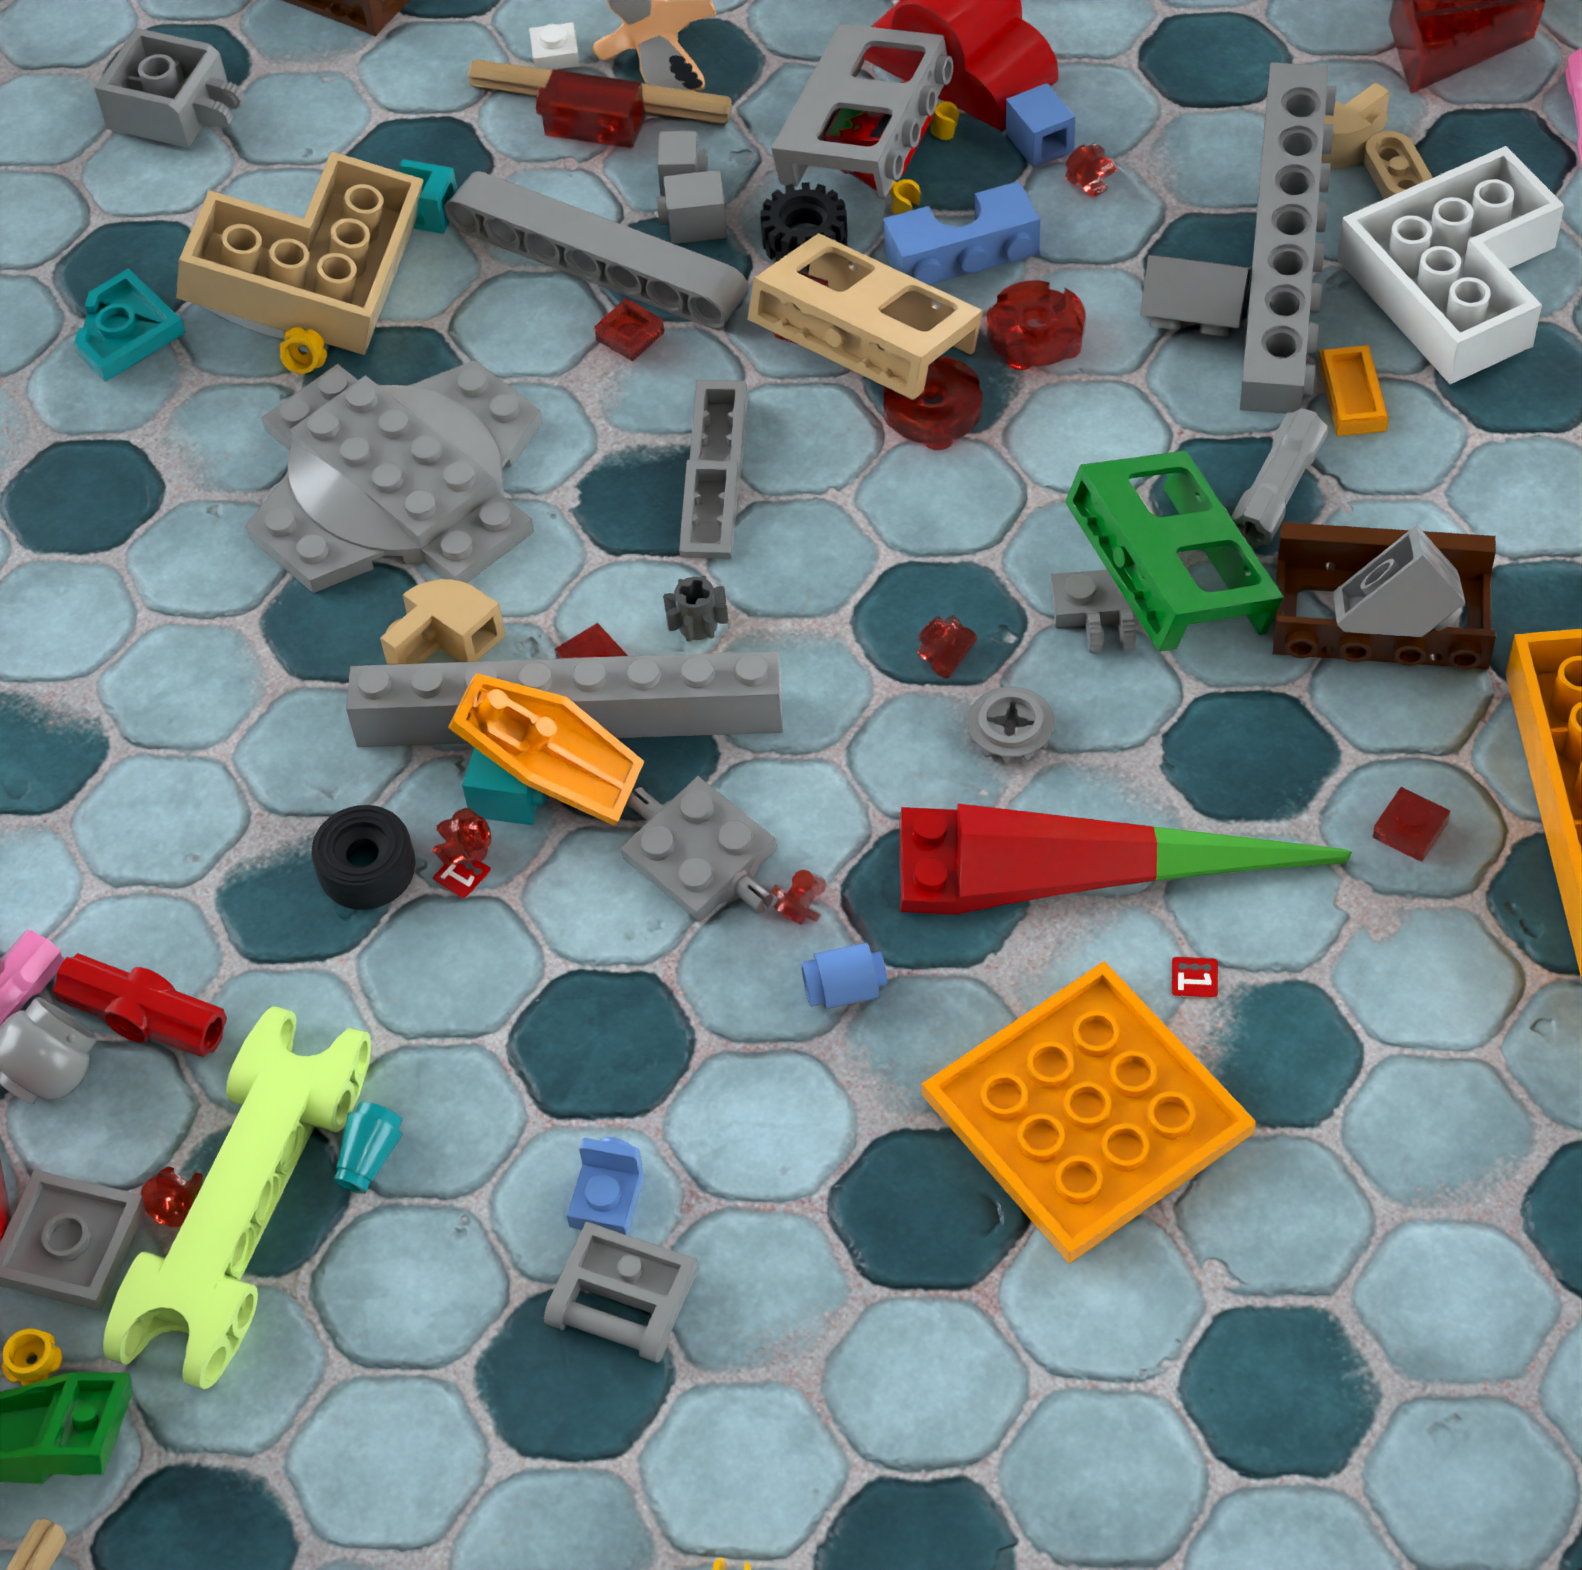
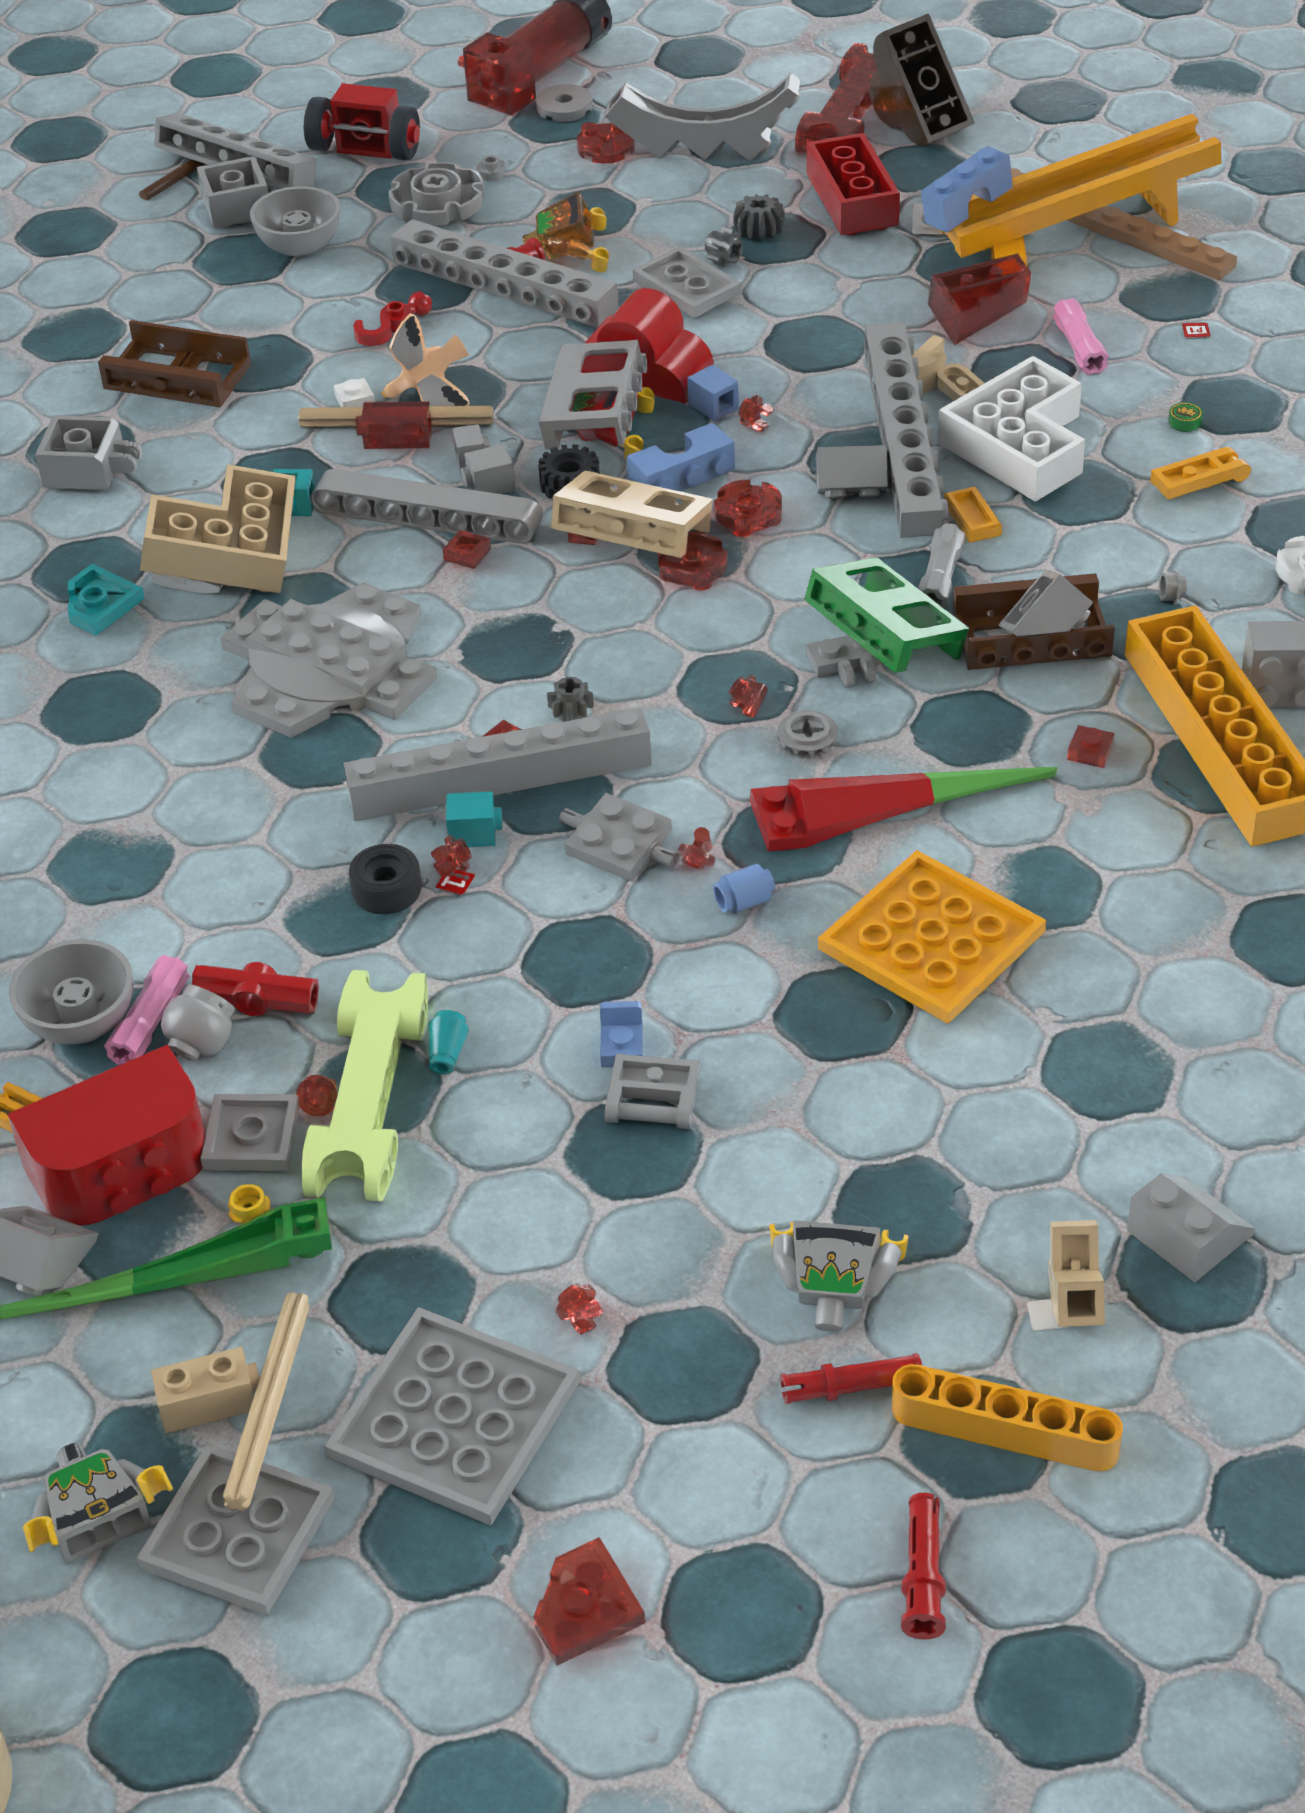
camera: 15 degrees left, 10 degrees down
yellow plate [280,327,327,374] -> none
tan brick [380,579,506,665] -> none
light orange piece [448,673,645,826] -> none
light grey slope [679,380,749,559] -> none
red sticker [1172,957,1218,998] -> none

